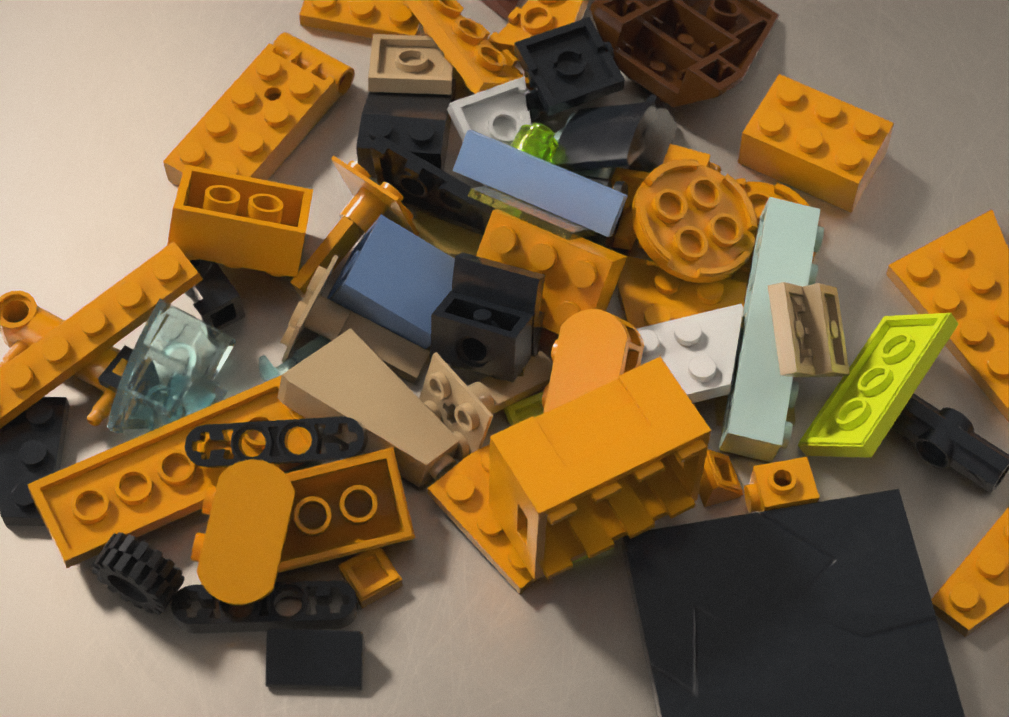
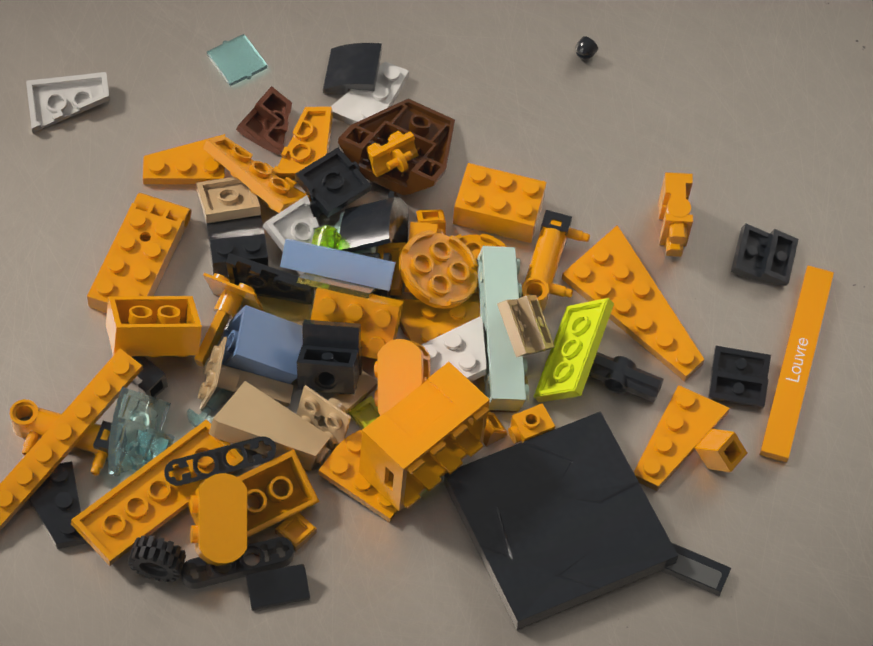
camera: 20 degrees left, 0 degrees up
none -> light orange hips [367,131,418,177]
none -> light orange slope [416,209,446,235]
none -> light orange piece [521,210,590,312]

